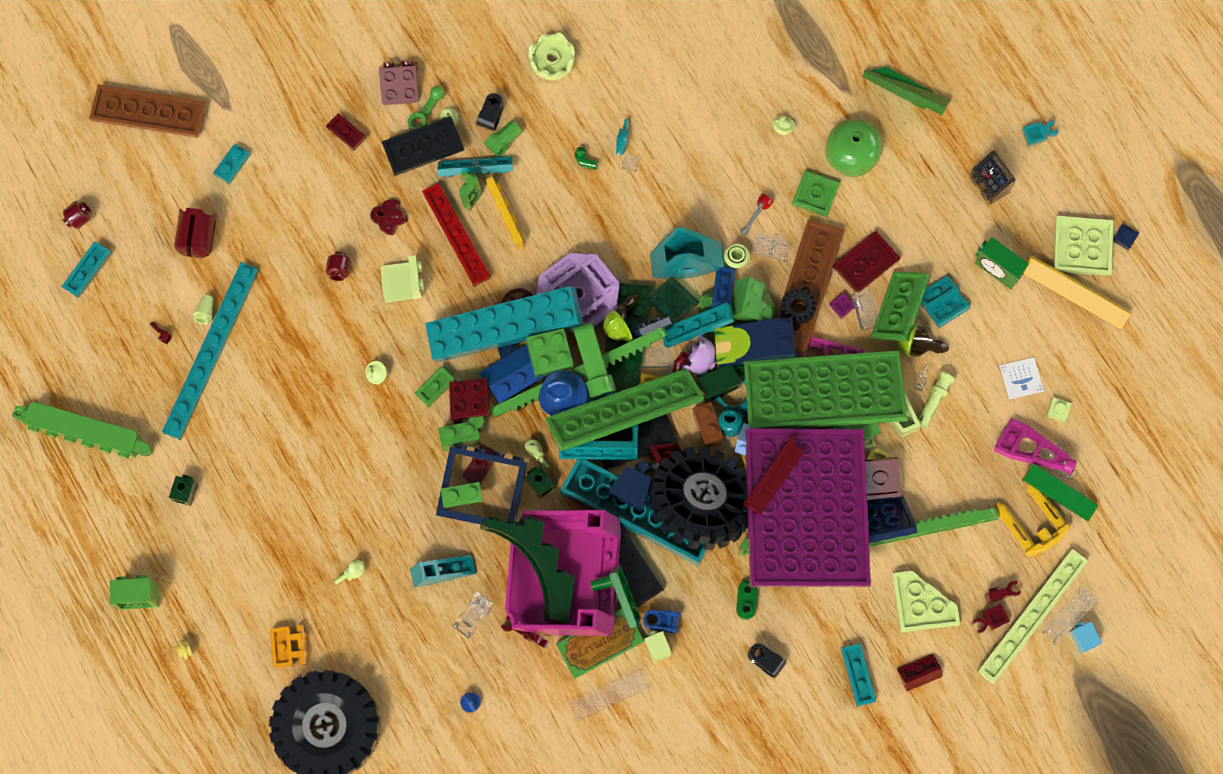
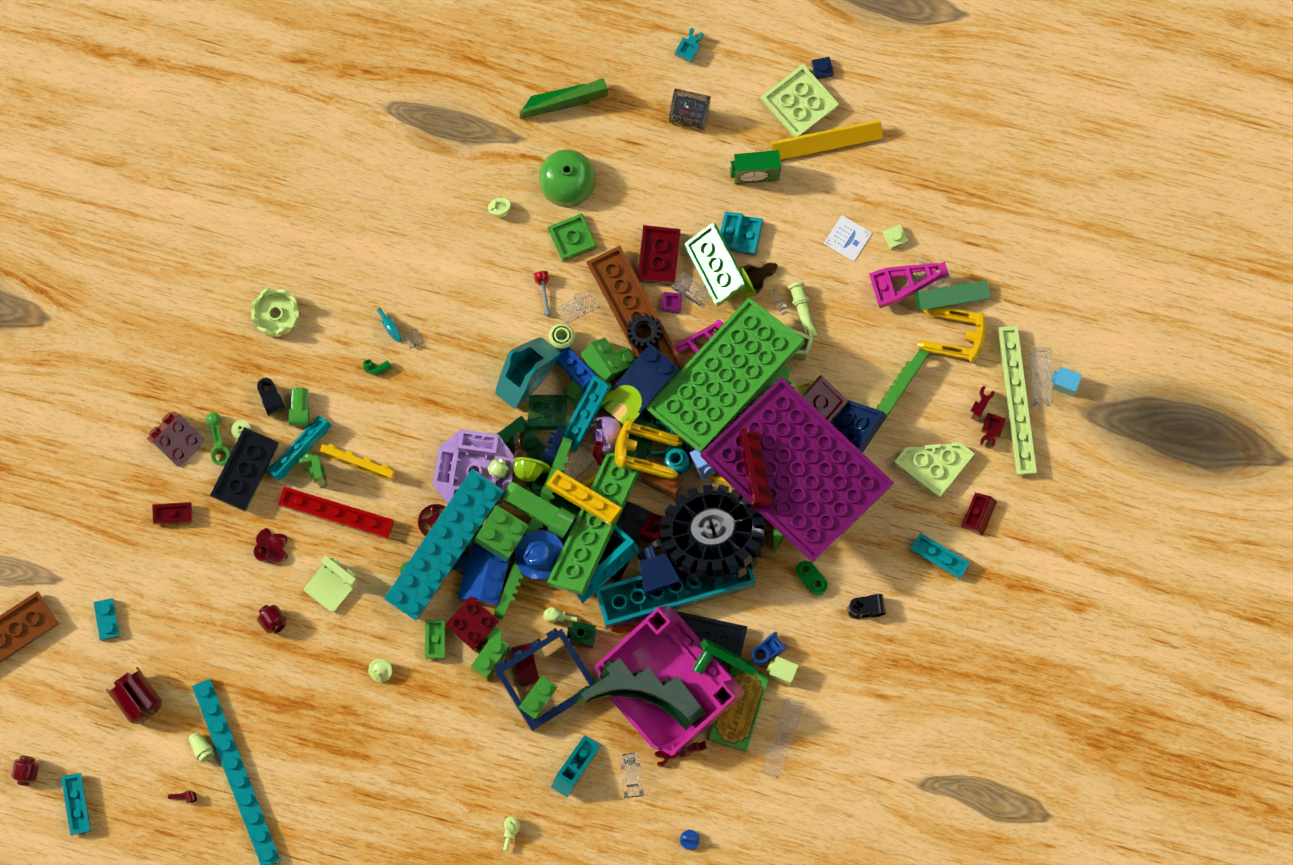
camera: 50 degrees left, 0 degrees up
none -> yellowish green piece [488,458,509,479]
none -> yellow plate [546,470,622,526]
none -> yellow piece [615,419,684,479]

